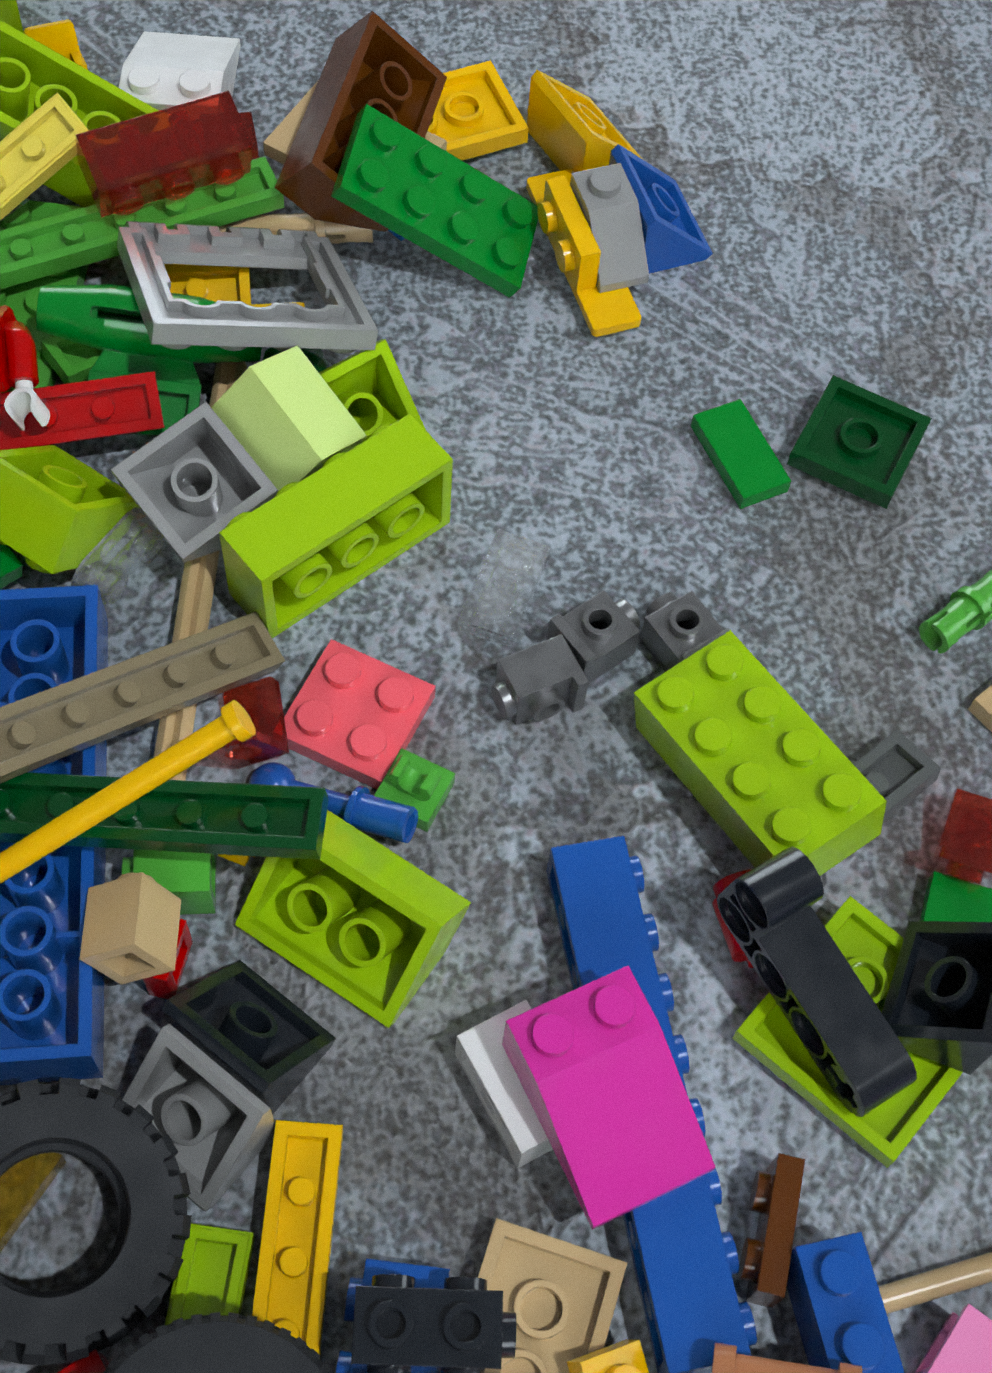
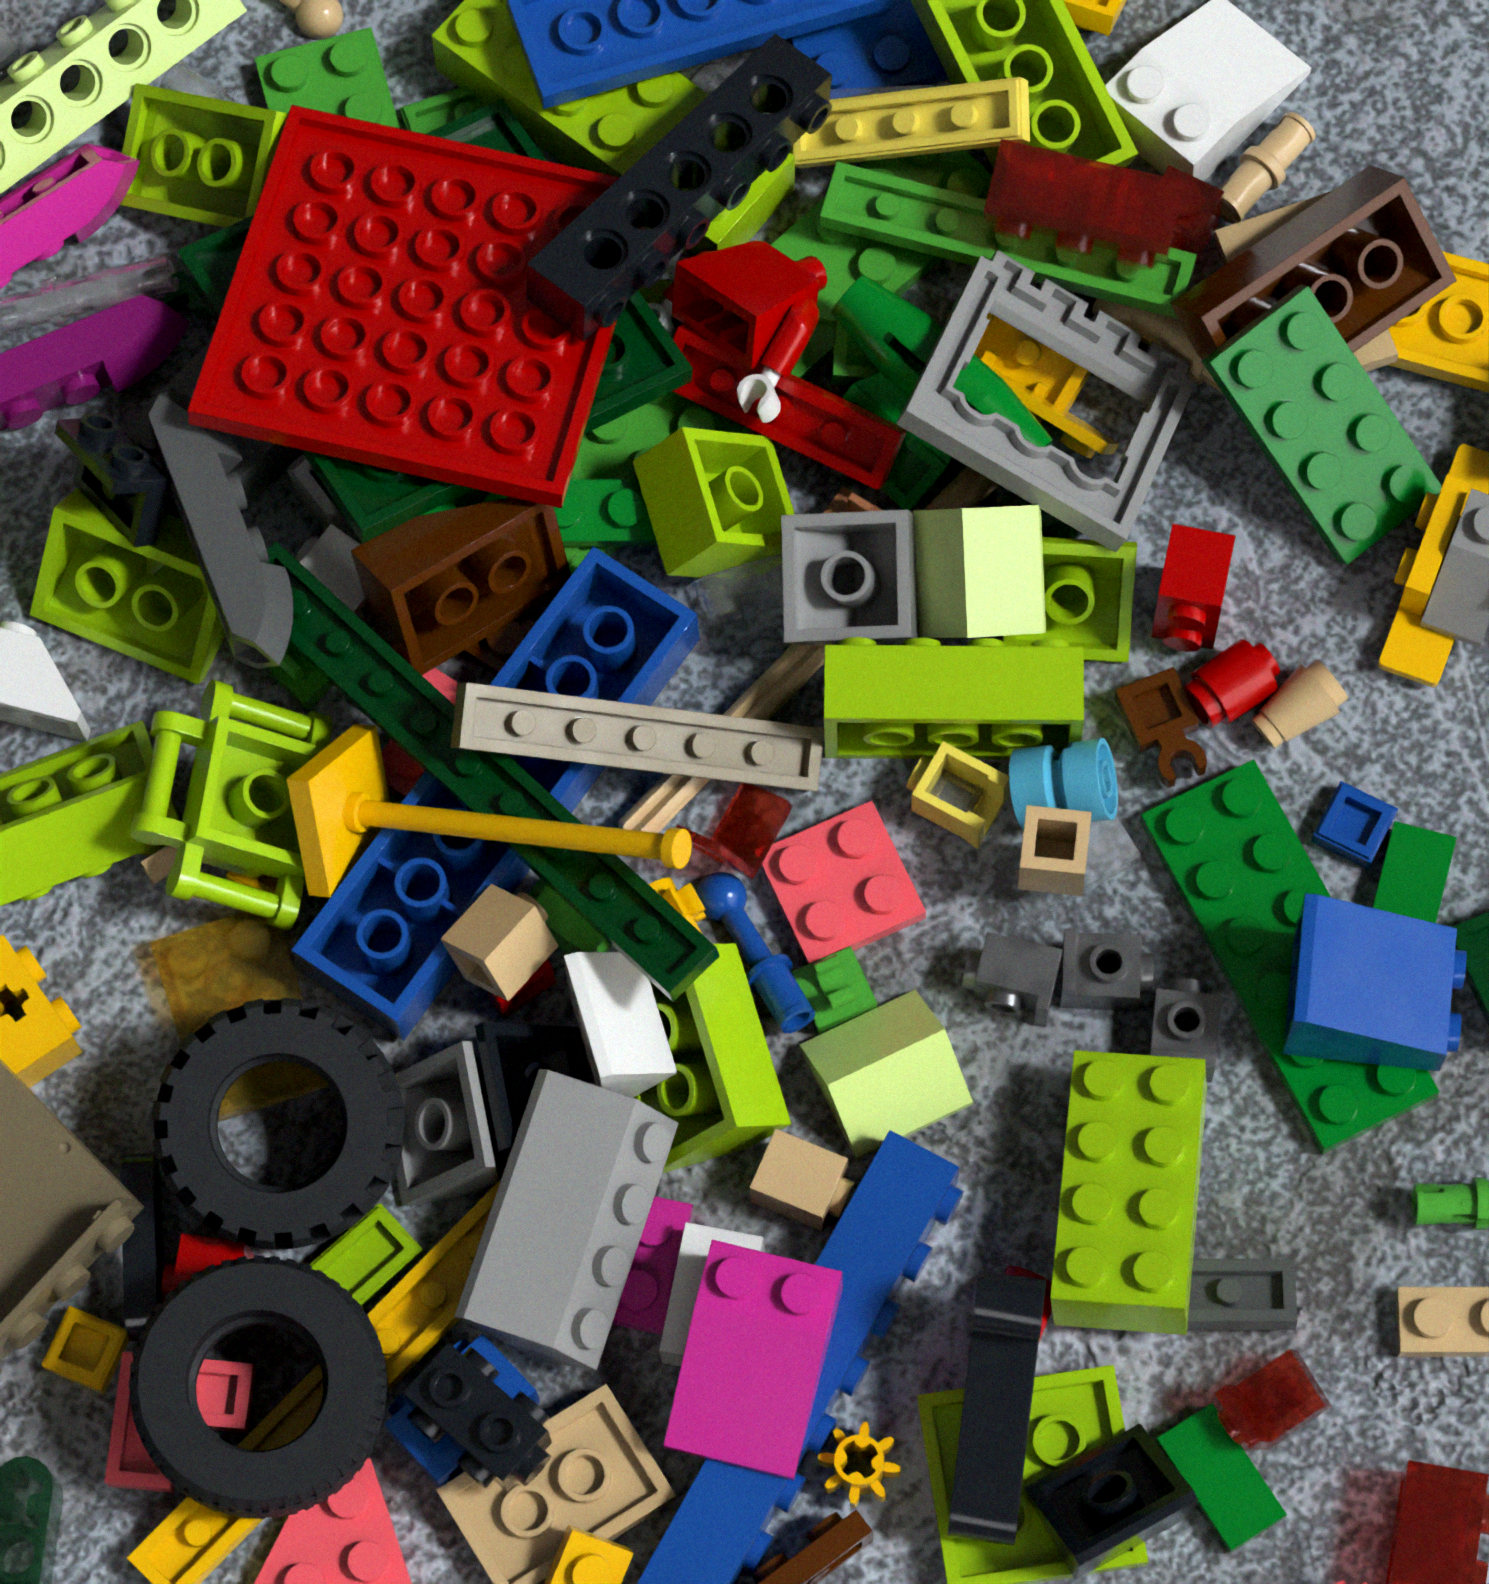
camera: 50 degrees right, 10 degrees up
none -> light grey slope [454,1069,679,1370]
none -> white slope [564,952,677,1098]
none -> dark pink plate [612,1196,694,1335]
none -> tan brick [750,1128,855,1232]
none -> yellowish green slope [799,989,973,1161]
none -> yellow gear [818,1421,901,1509]
none -> light yellow window [906,741,1010,849]
none -> medium azure wheel [1009,738,1118,831]
none -> tan brick [1018,805,1092,896]
none -> reddish brown plate [1114,667,1207,788]
none -> green plate [1140,759,1440,1155]
none -> red brick [1151,523,1236,652]
none -> red brick [1183,639,1280,728]
none -> tan pin [1209,112,1316,224]
none -> tan cone [1251,659,1348,749]
none -> blue slope [1283,893,1467,1071]
none -> blue tile [1311,781,1398,870]

